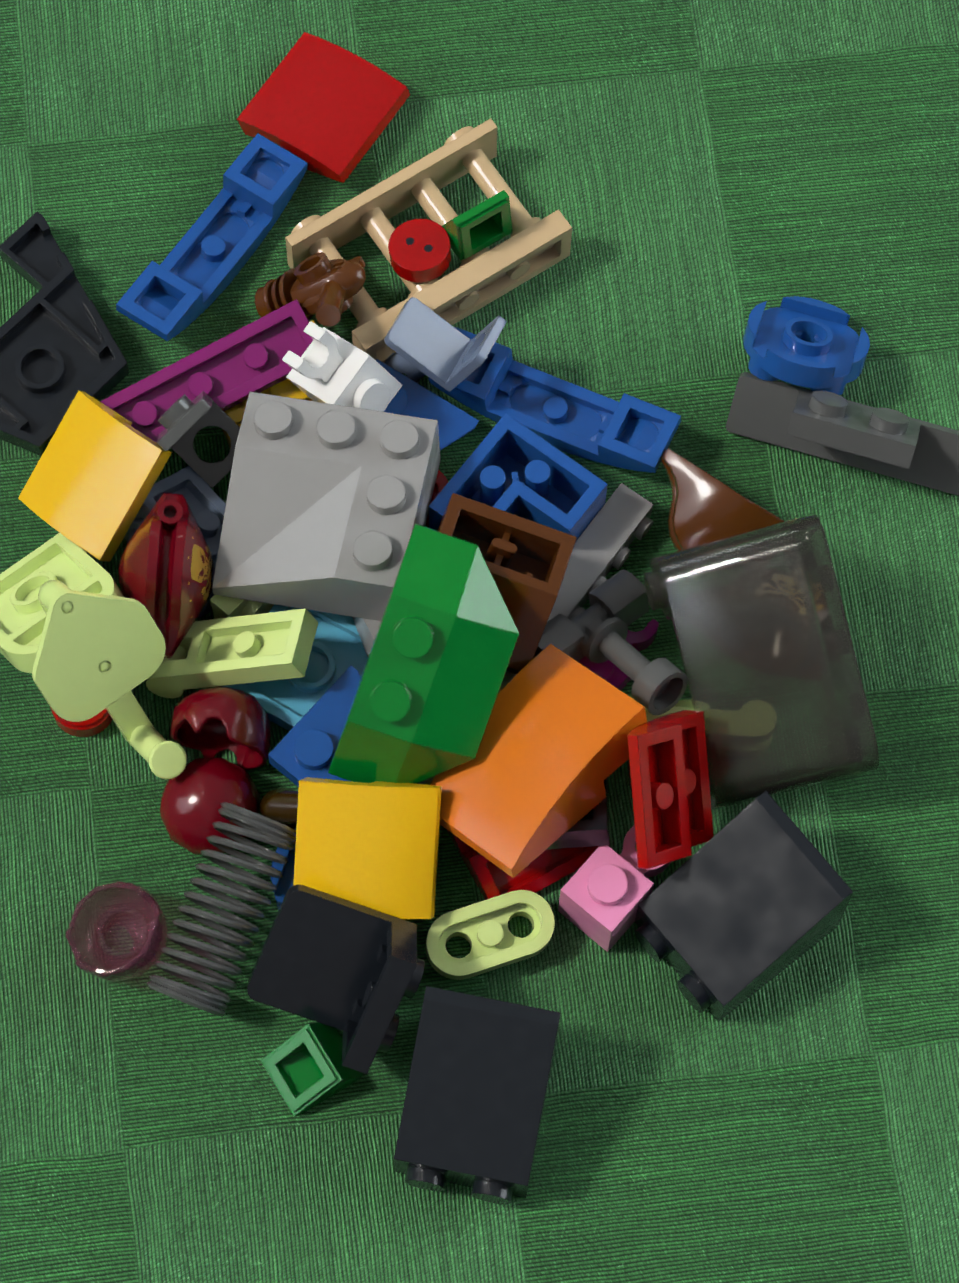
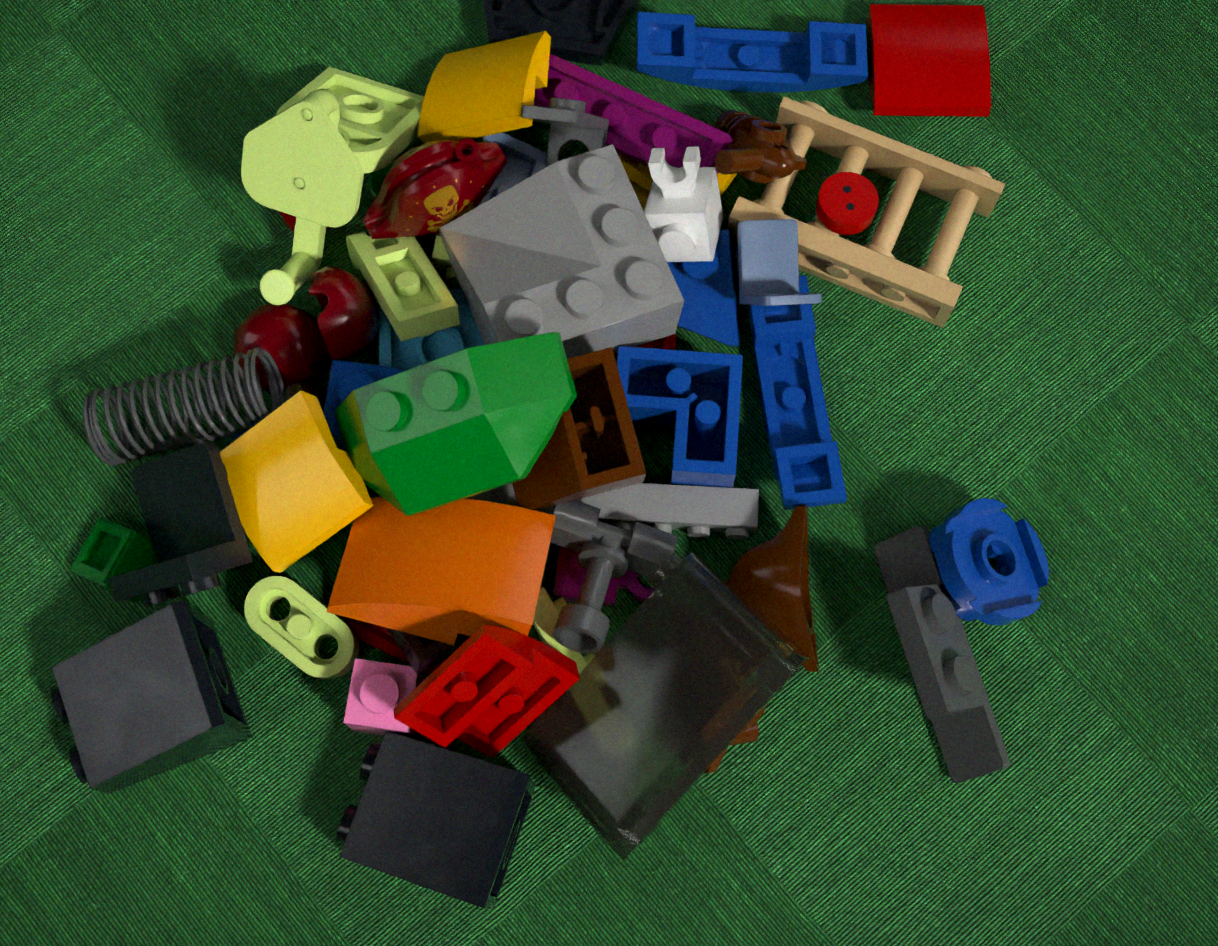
camera: 60 degrees right, 5 degrees up
clear pink hair [65,881,168,982] -> none
green slope [442,190,513,261] -> none

